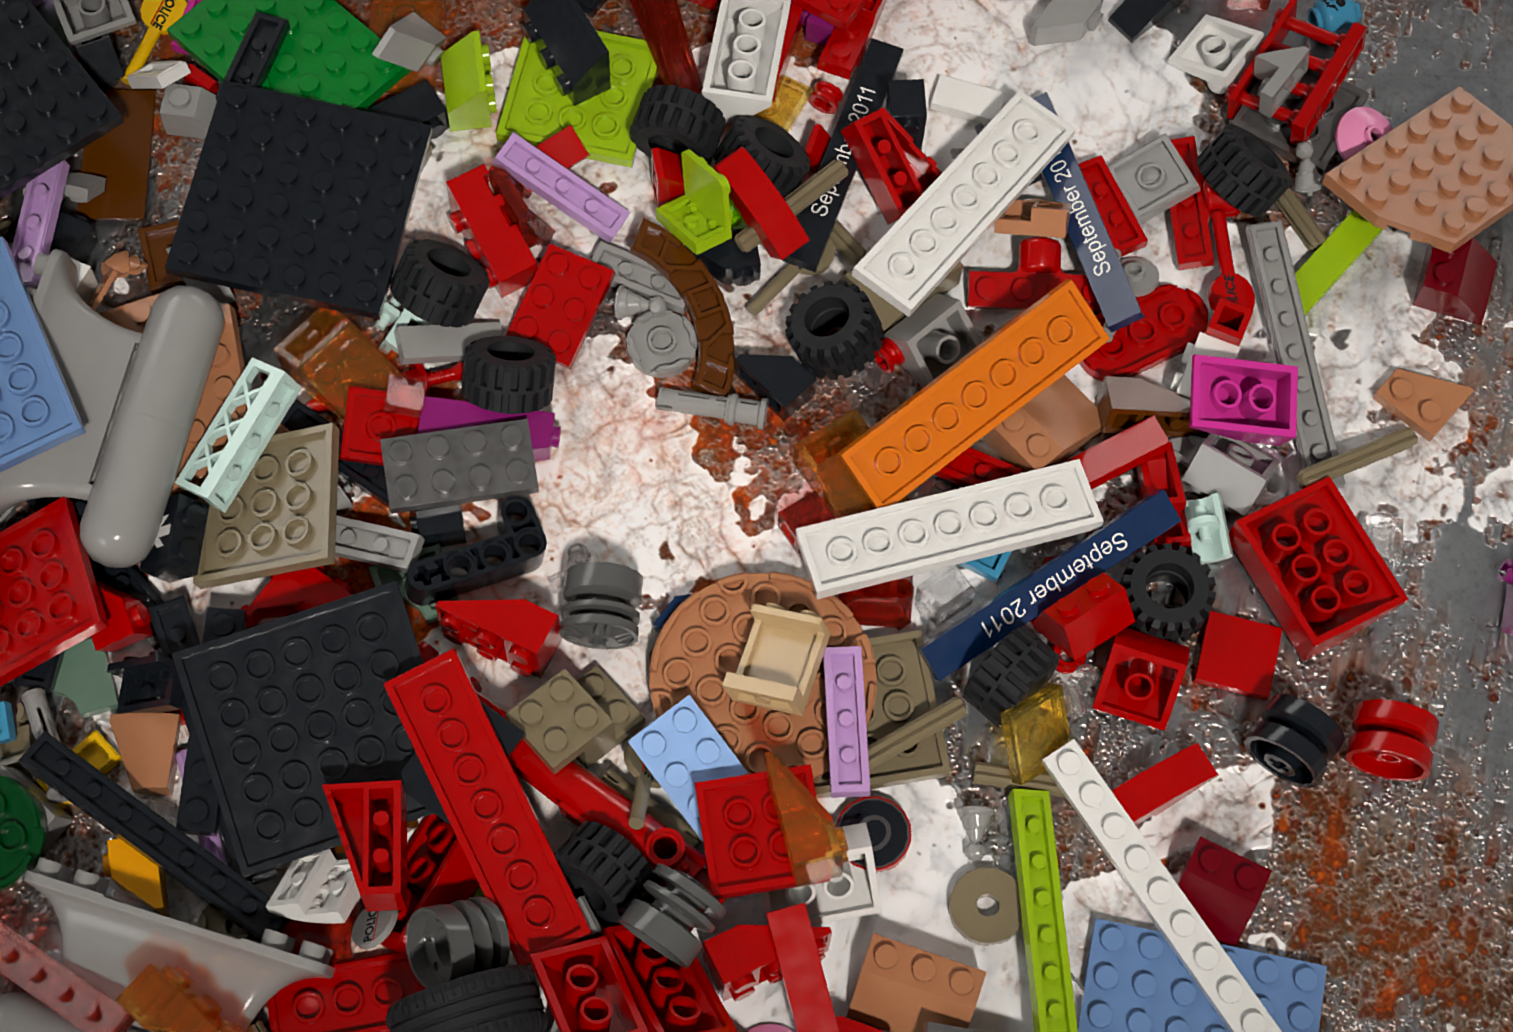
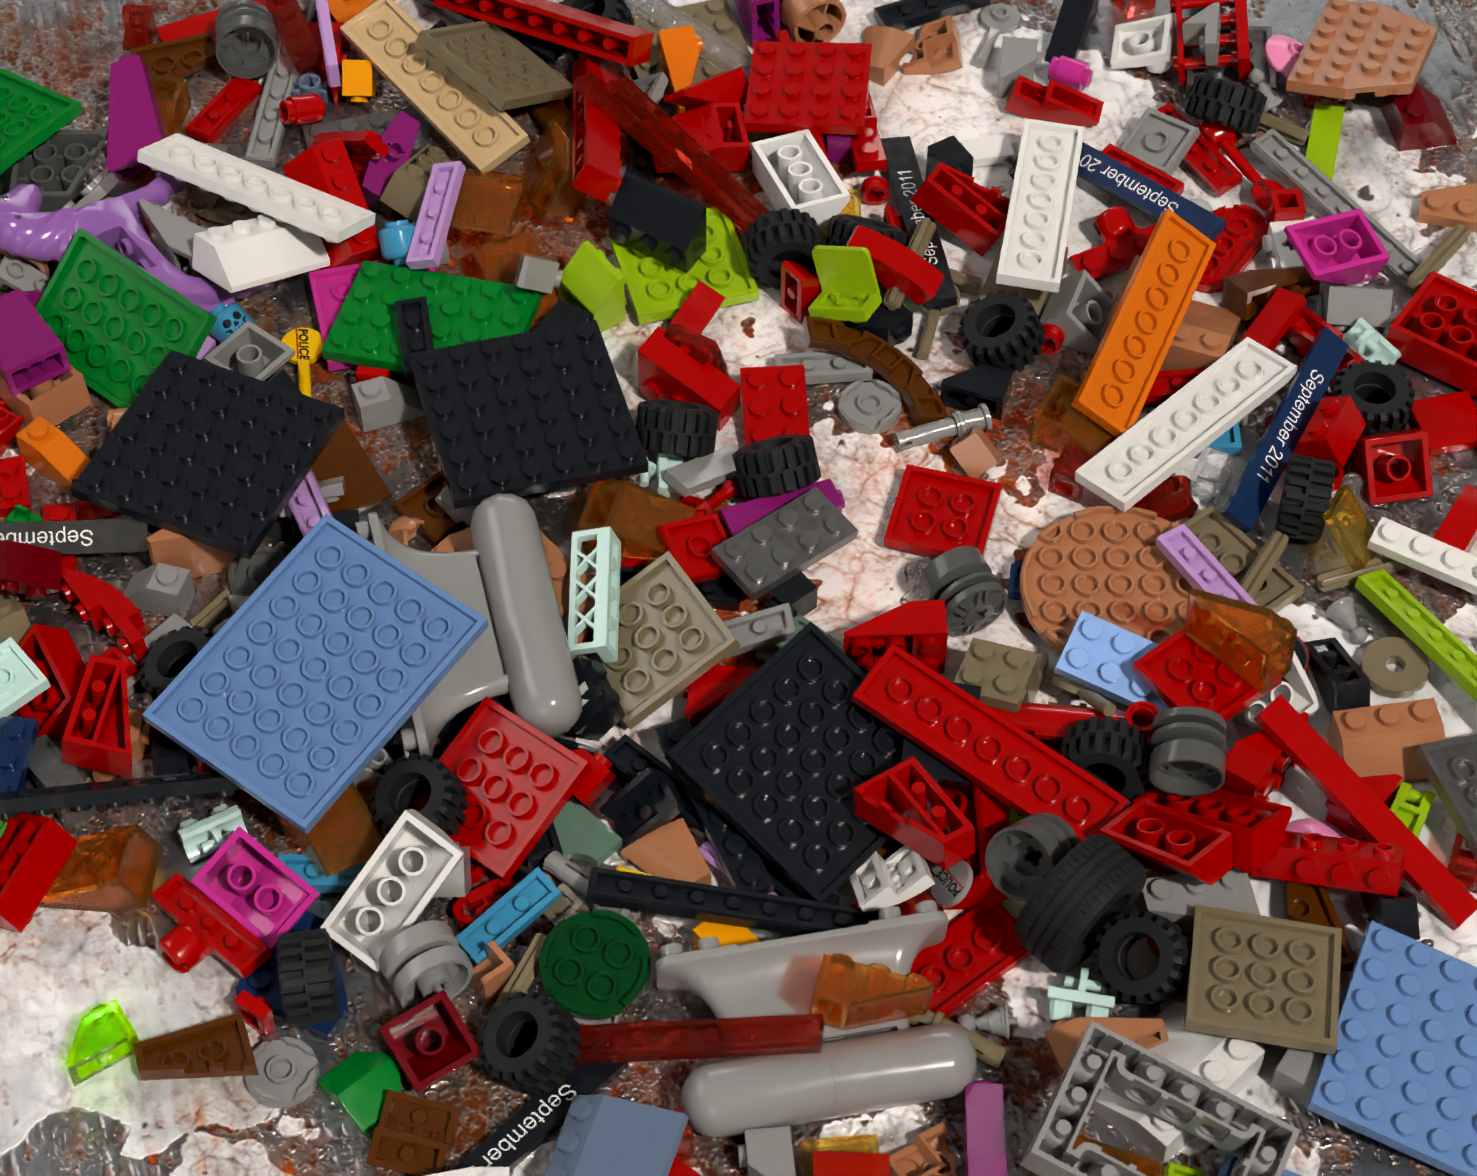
camera: 25 degrees left, 15 degrees down
white tile [127,61,191,89] -> none
clear red slope [382,375,426,418] -> none
black beam [405,495,547,606] -> none
lavender plate [492,132,631,244] -> none
light grey piece [610,285,667,320] -> none
tan panel [722,603,831,716] -> none
nougat slope [994,198,1071,238] -> none
none -> red plate [884,464,1003,558]
none -> nougat panel [949,424,1000,478]
none -> red slope [1004,75,1104,126]
none -> dark pink brick [1047,55,1093,92]
none -> black slope [1304,637,1370,716]

